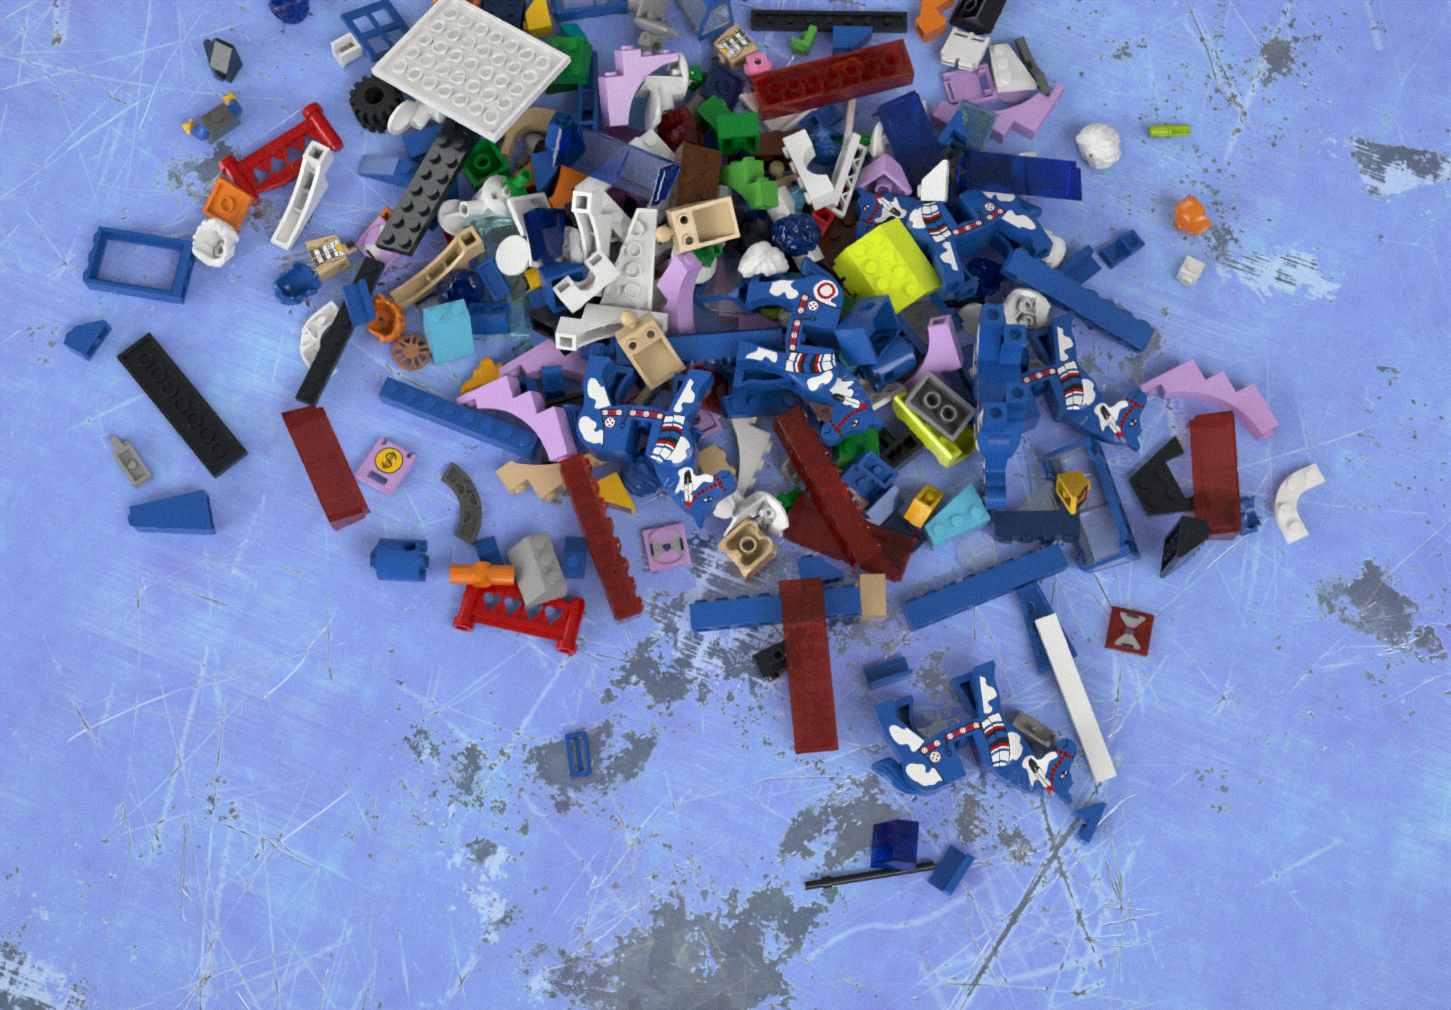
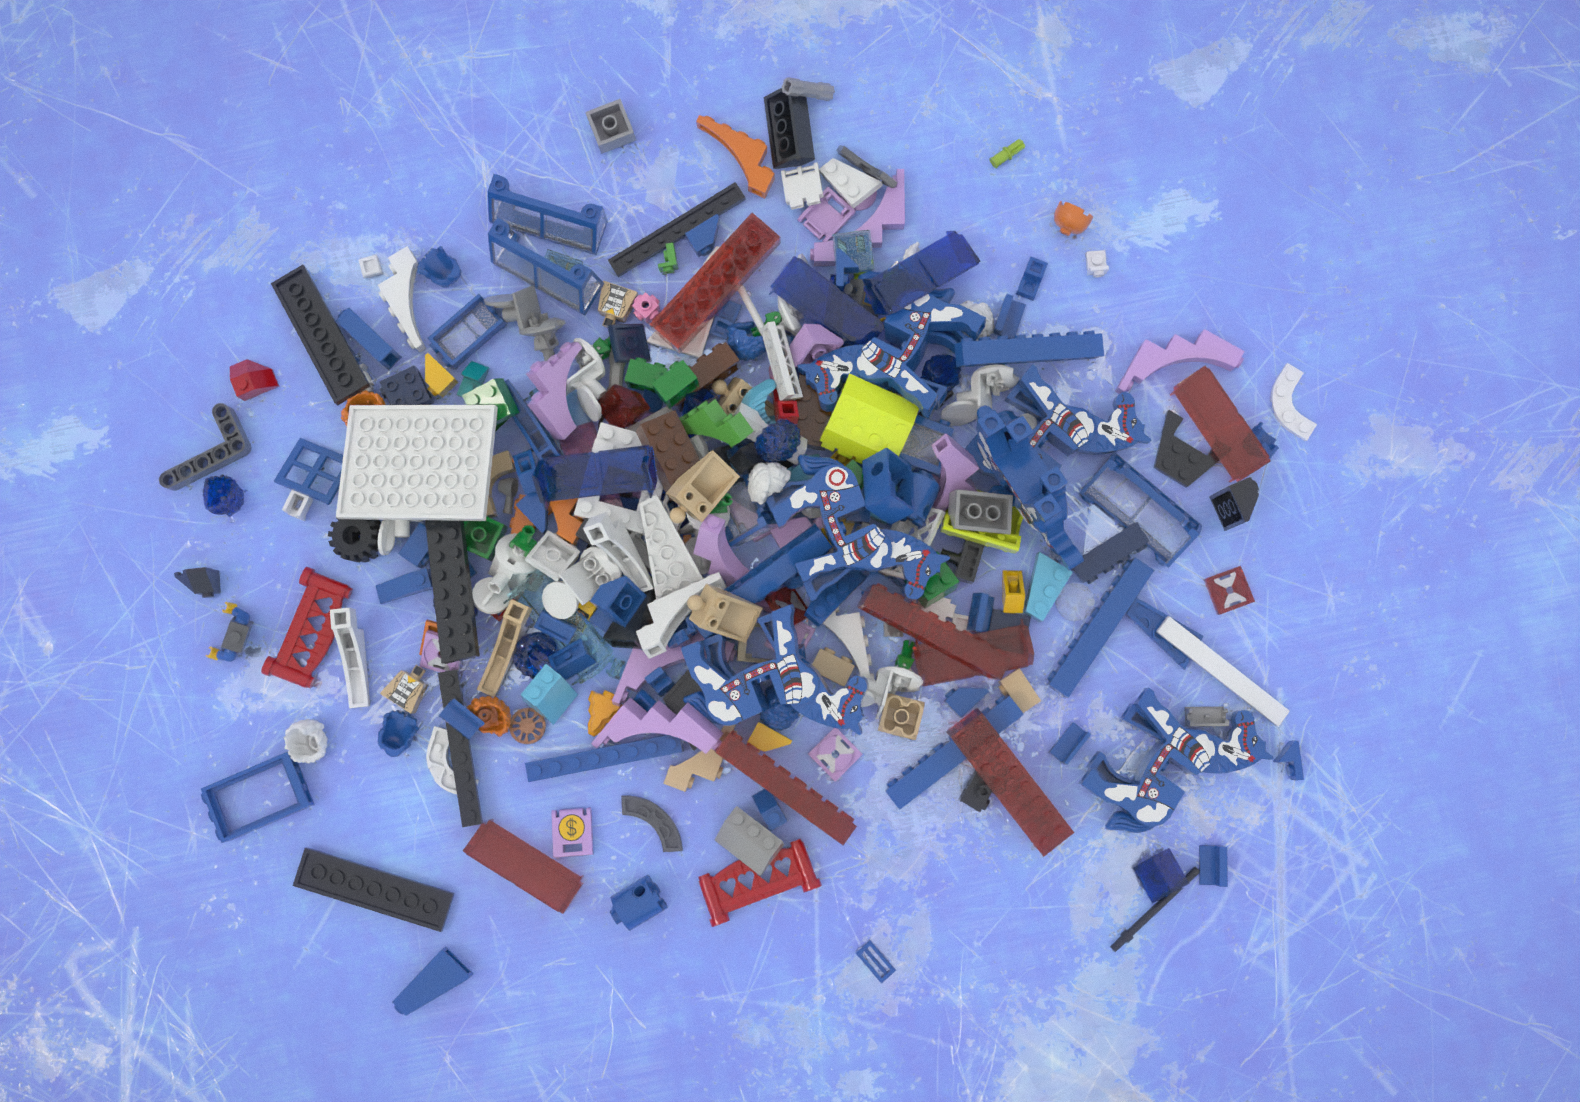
camera: 30 degrees left, 10 degrees up
blue slope [63,320,112,361] -> none
light grey hinge [109,435,154,489] -> none
orange plate [202,177,255,232] -> none
orange piece [449,561,514,588] -> none
blue slope [474,536,504,565] -> none
clear blue slope [523,208,566,265] -> none
white arch [552,249,621,313] -> none
white arch [782,129,838,211] -> none
blue slope [838,449,899,503] -> none
white slope [917,160,950,203] -> none
yellow slope [1056,471,1090,515] -> none
white hair [1076,122,1121,169] -> none

